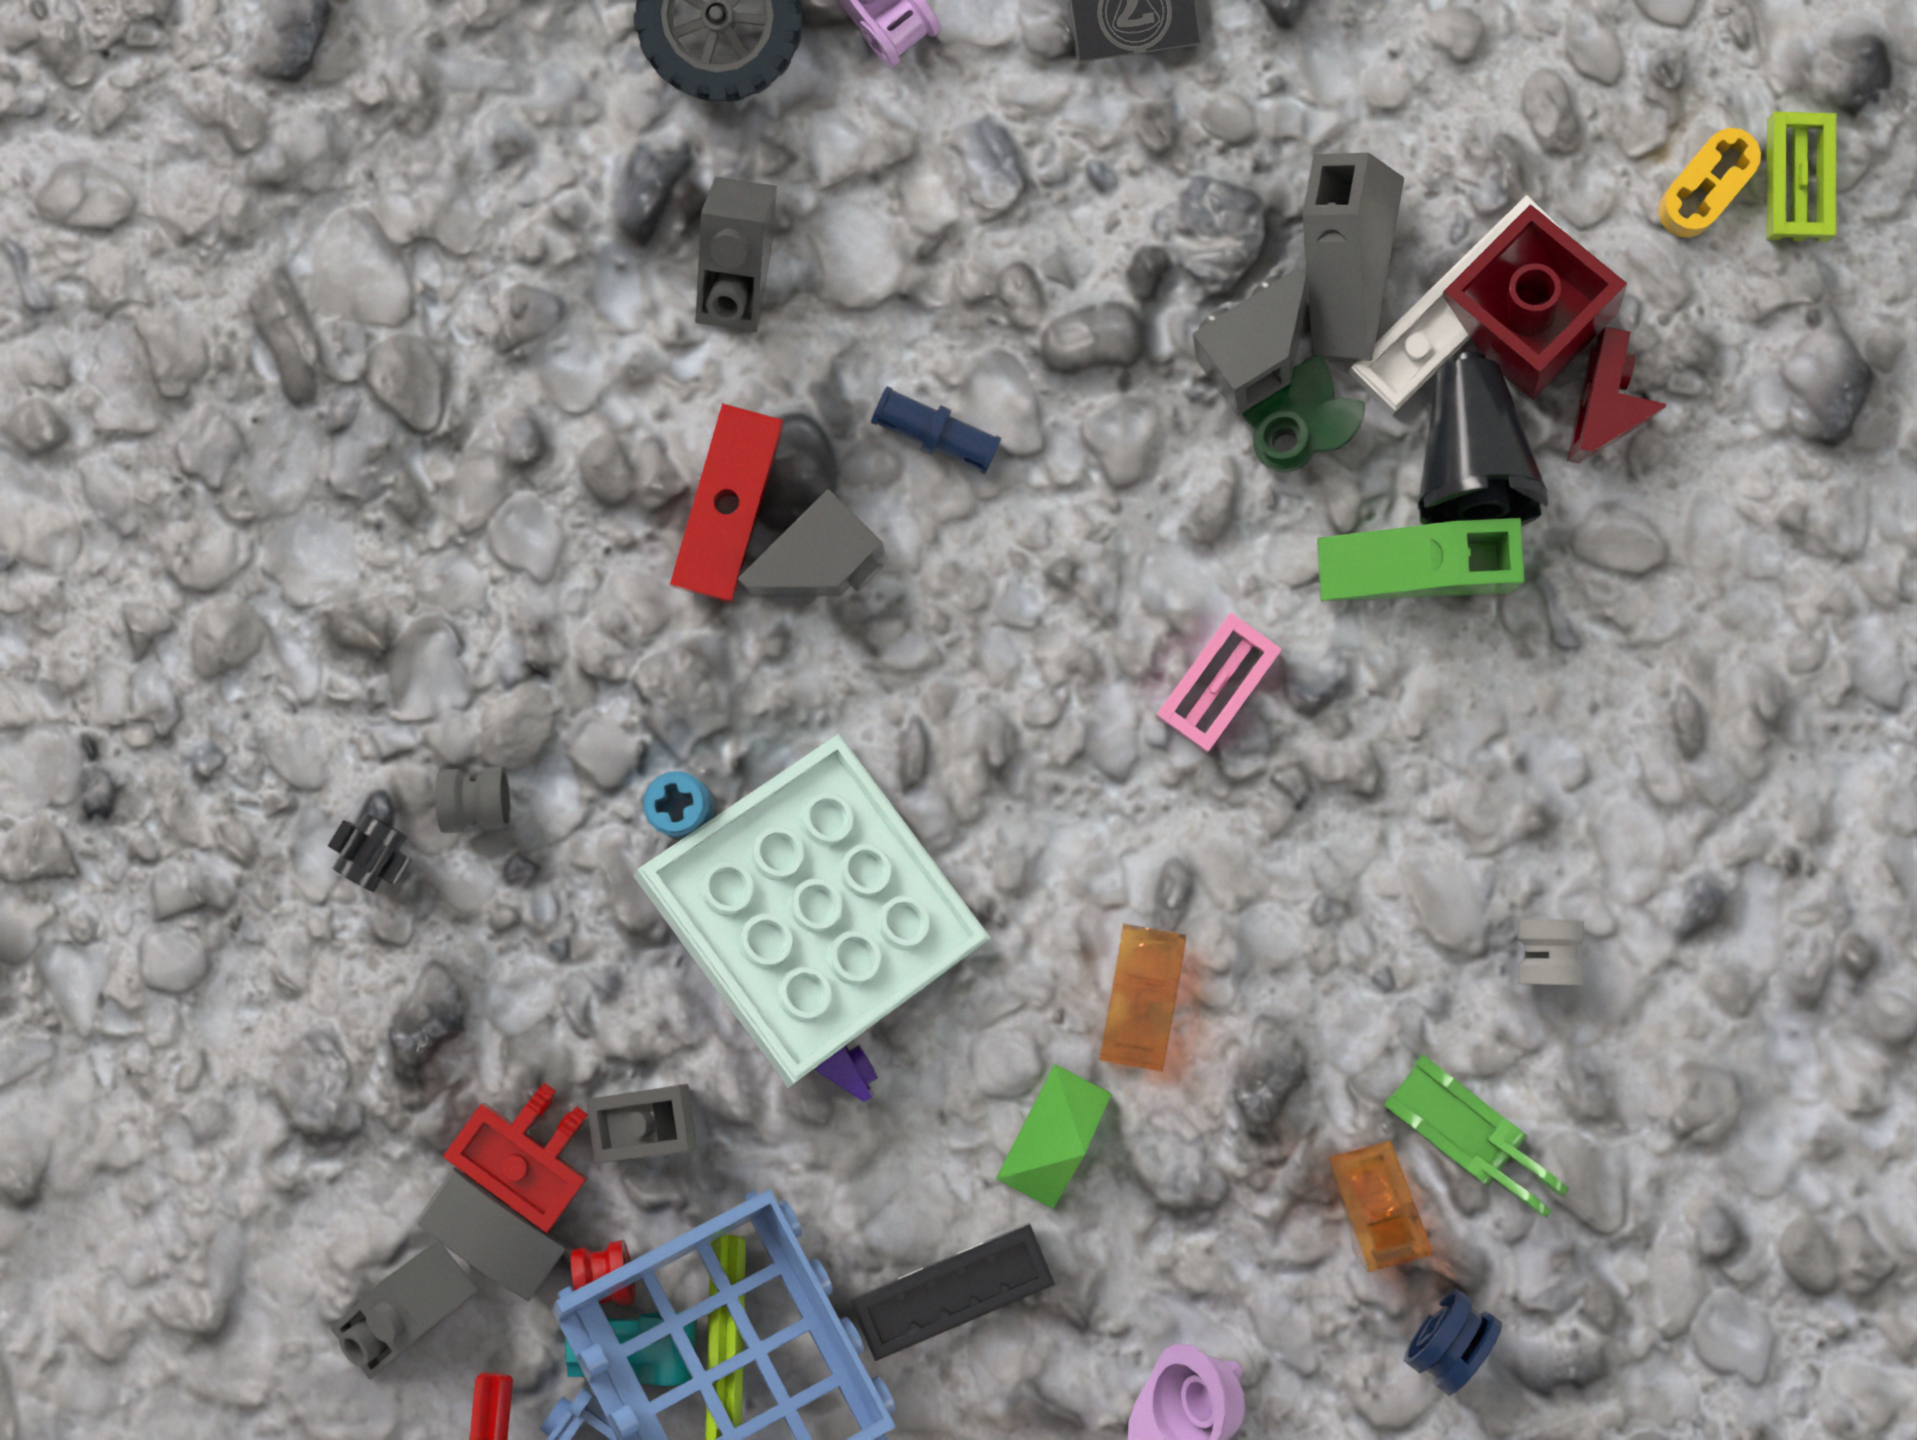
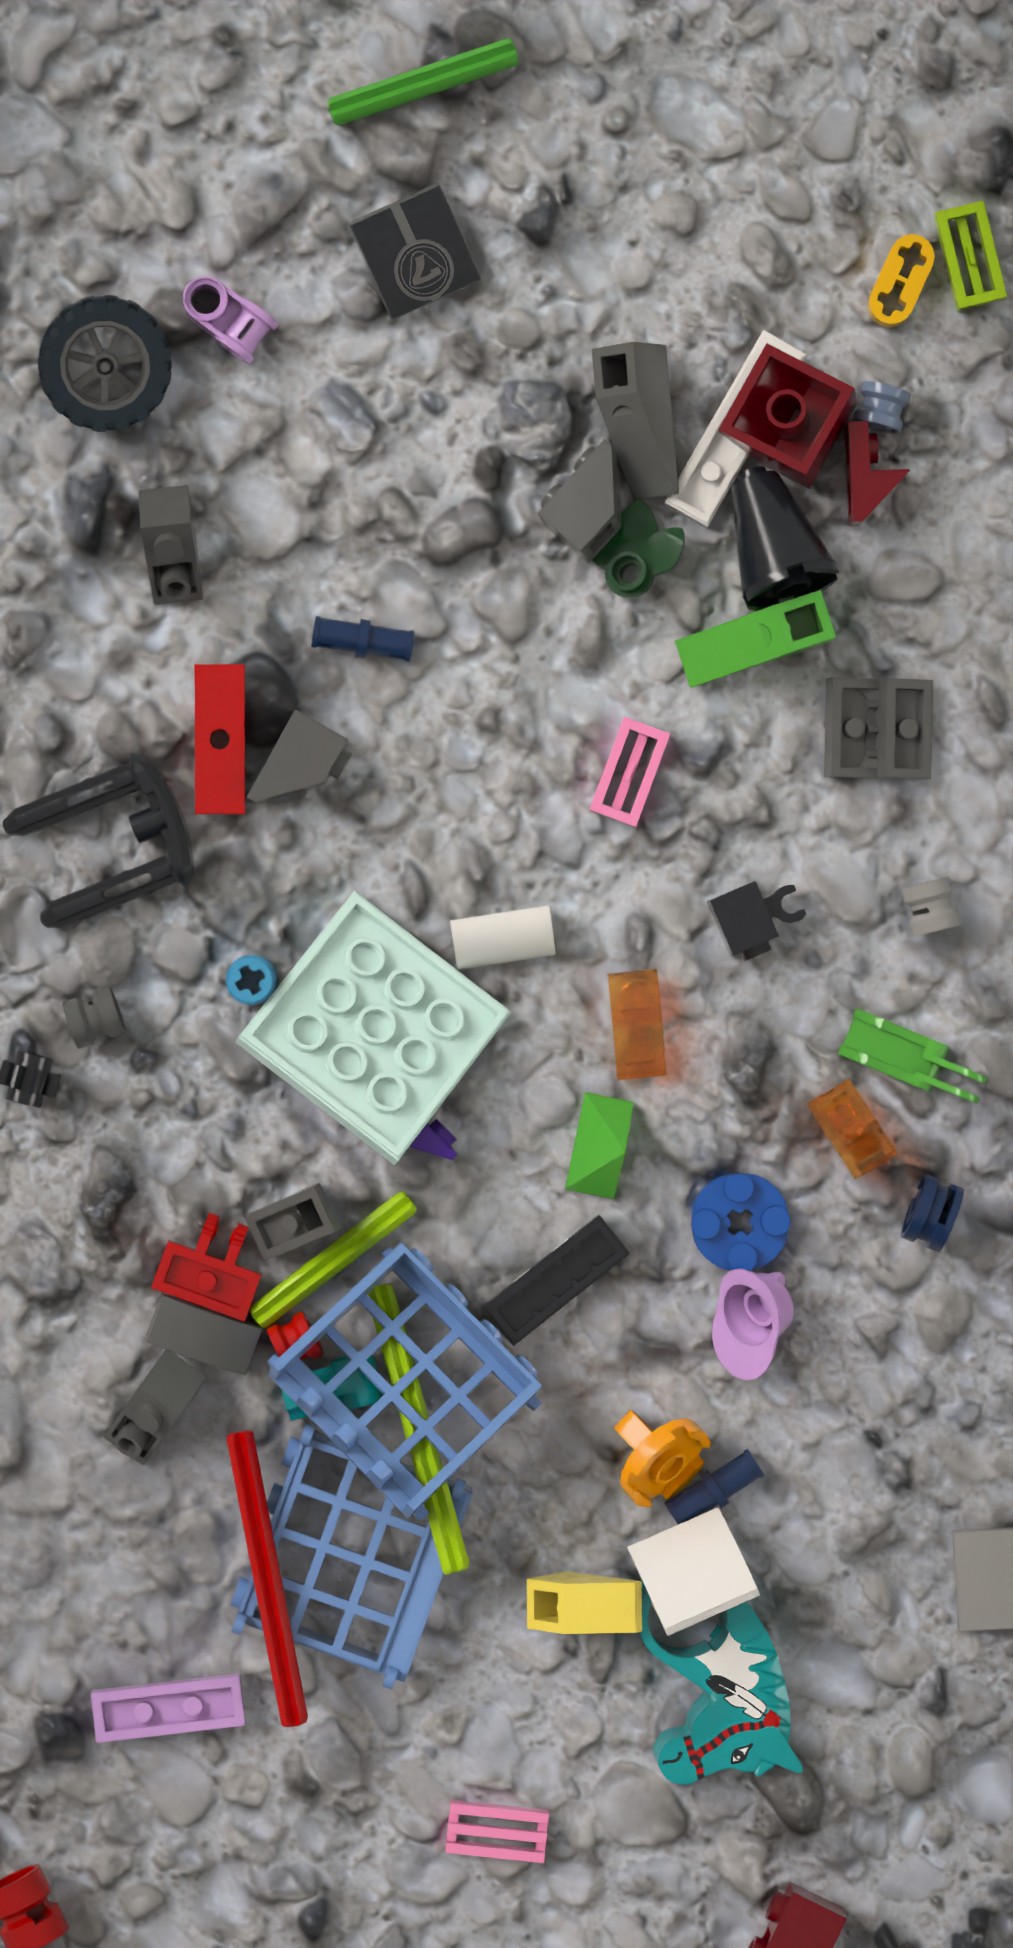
camera: 15 degrees left, 5 degrees up
none -> black piece [3,753,194,929]
none -> lime axle [249,1191,417,1328]
none -> white brick [450,905,556,970]
none -> blue plate [690,1172,791,1271]
none -> black brick [707,881,806,961]
none -> dark grey slope [824,677,933,780]
none -> sand blue wheel [853,381,911,434]

